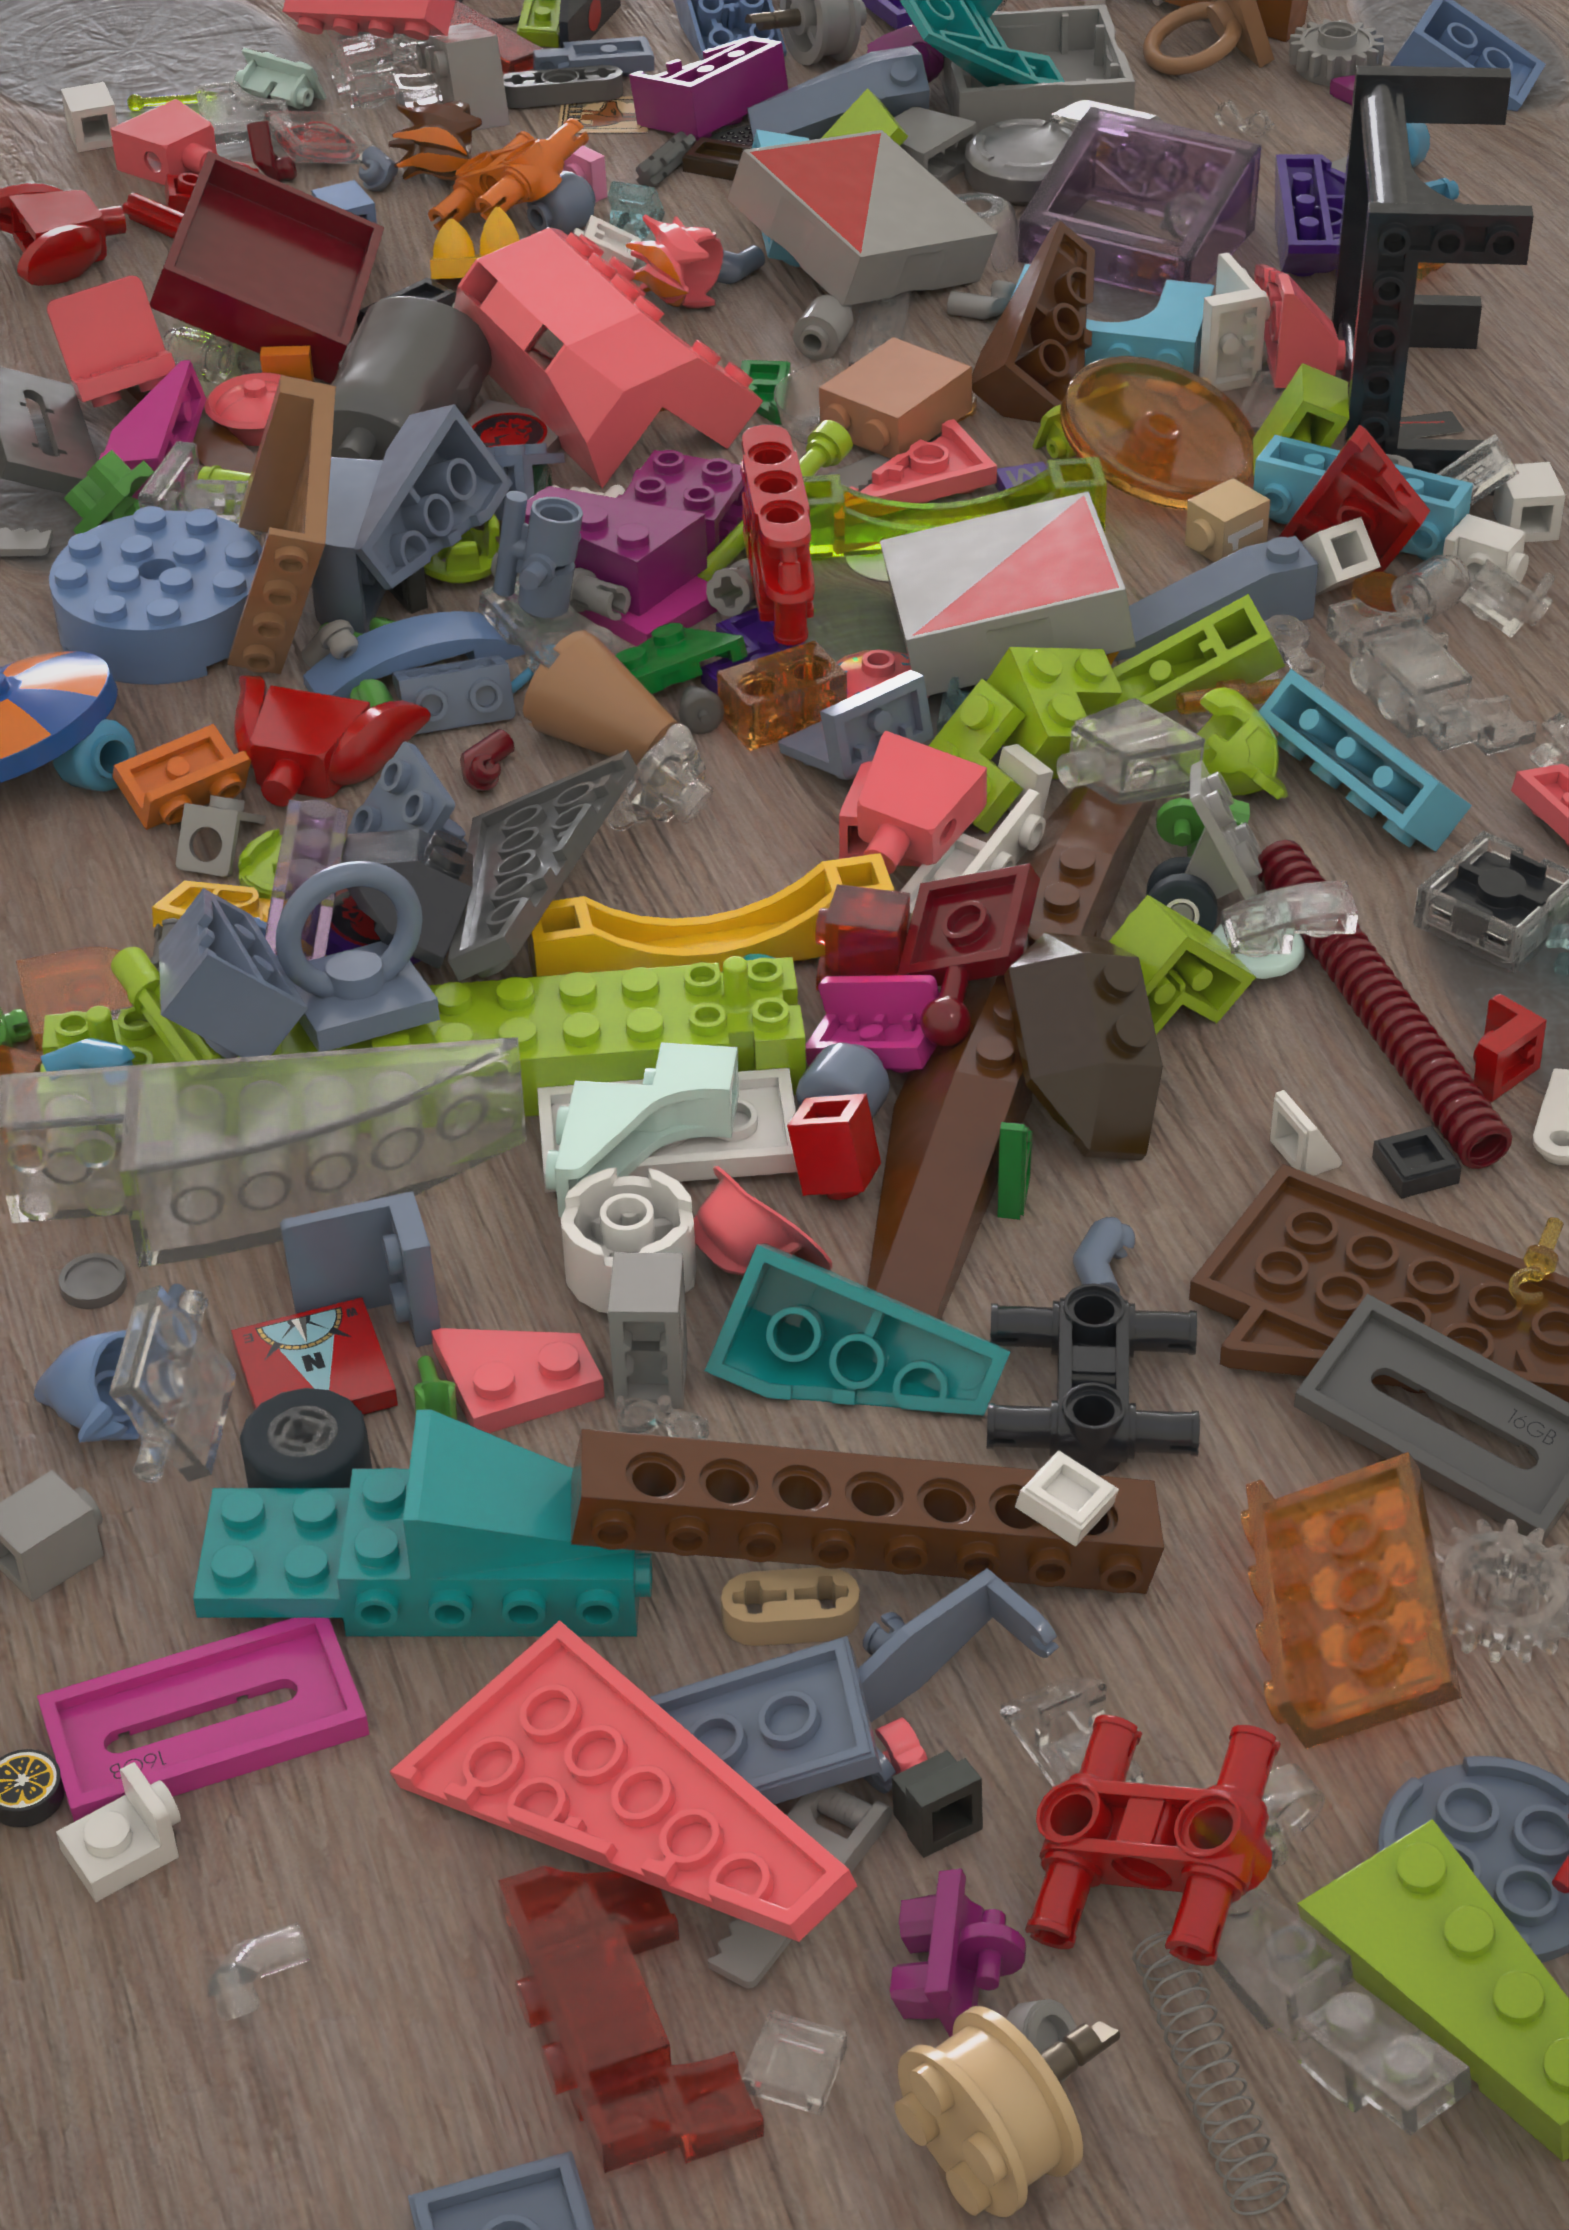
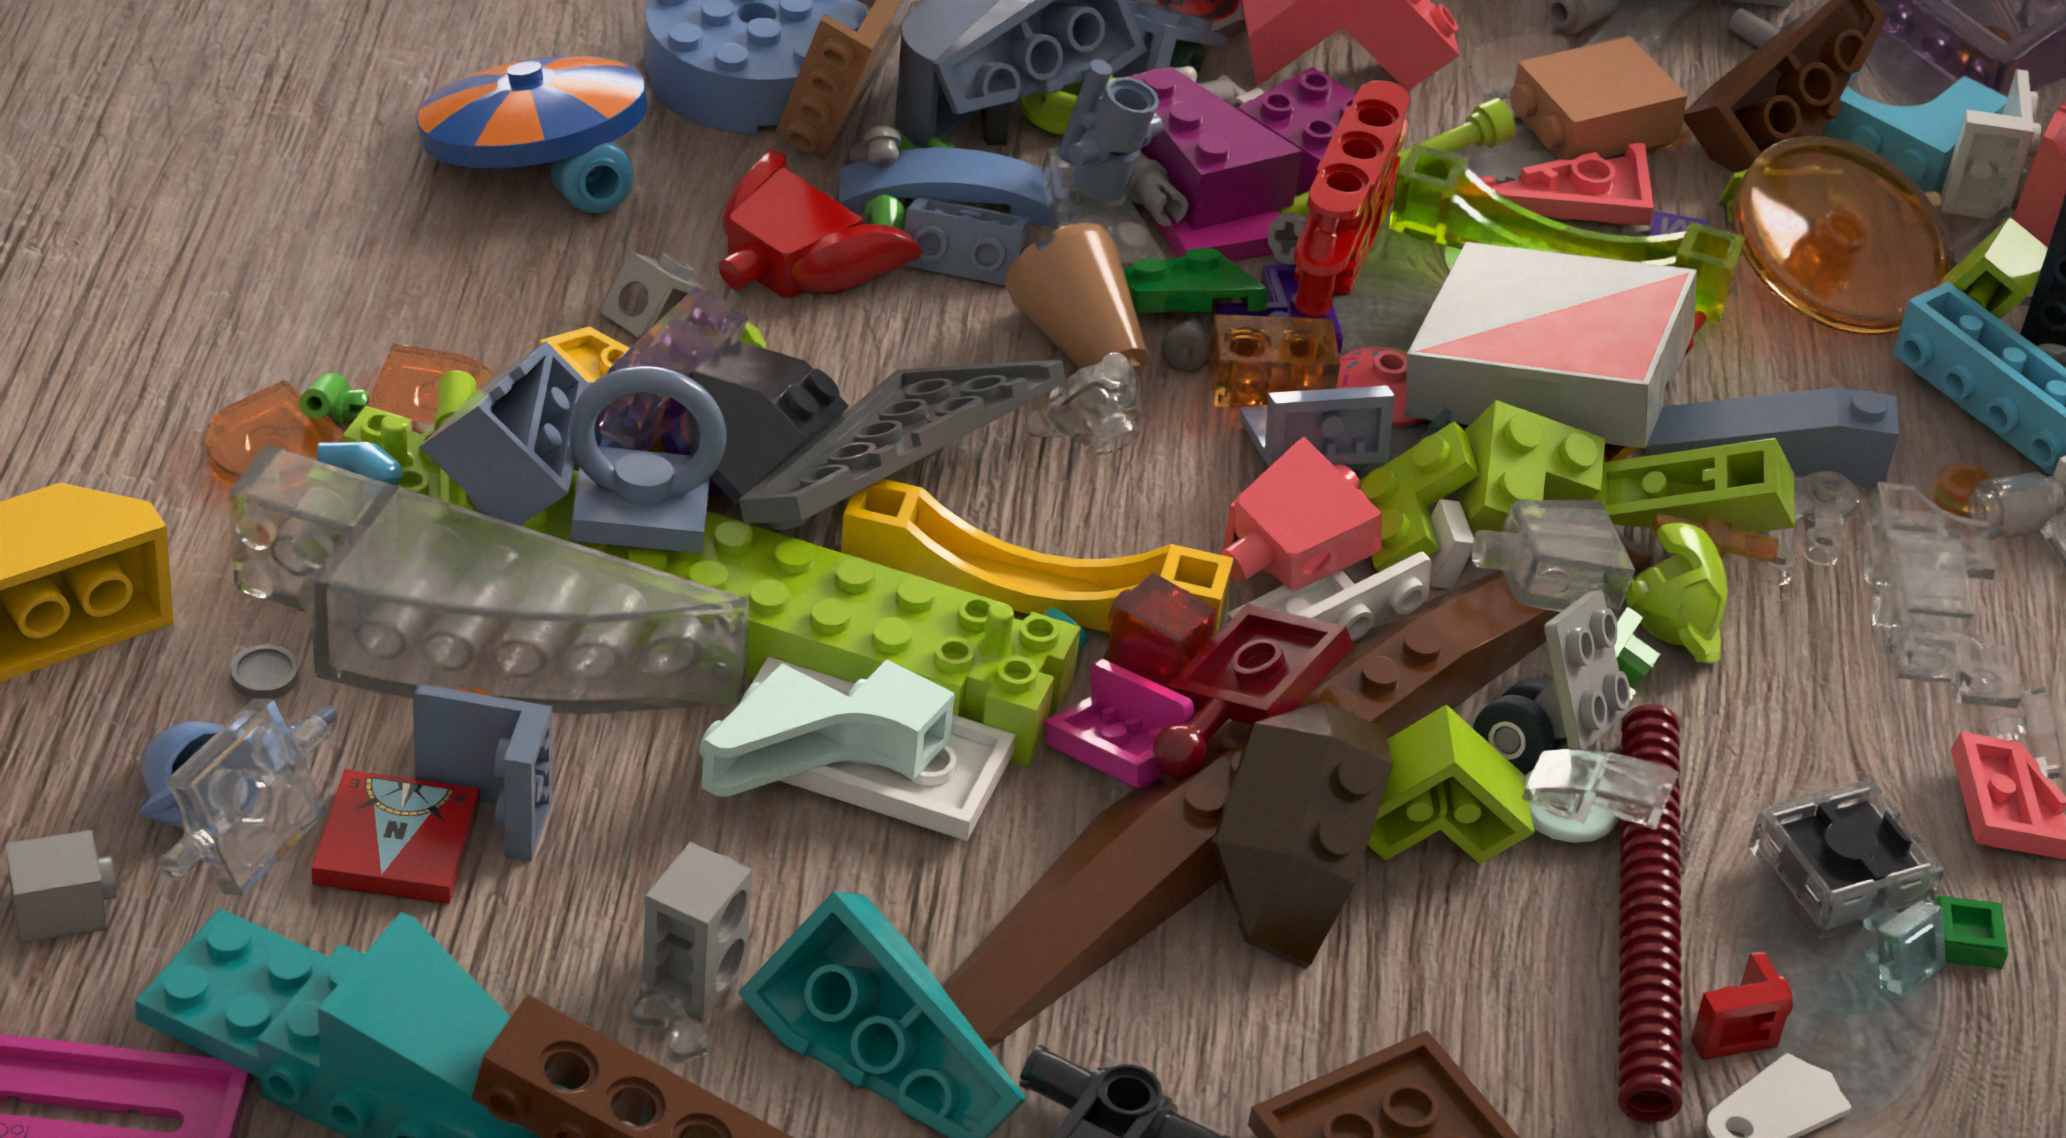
camera: 20 degrees right, 0 degrees up
orange bracket [112,724,251,830] -> none
black wheel [240,1388,372,1488] -> none
sand blue bracket [347,741,468,851] -> none
bright green hand [414,1355,457,1420] -> none
coral wing [431,1328,605,1433] -> none
dark red arm [460,729,515,792] -> none
white brick [561,1167,696,1317] -> none
coral piece [693,1166,832,1276] -> none
green tile [741,360,791,424] -> none
red brick [787,1093,882,1200] -> none
sand blue head [796,1042,890,1120] -> none
green tile [997,1122,1033,1220] -> none
sand blue arm [1073,1217,1136,1294] -> none
tan brick [1185,478,1270,562] -> none
medium azure brick [1259,669,1472,852] -> none
white slope [1270,1090,1342,1176] -> none
red wing [1278,425,1430,577] -> none
white brick [1301,517,1381,596] -> none
black tile [1372,1126,1462,1199] -> none

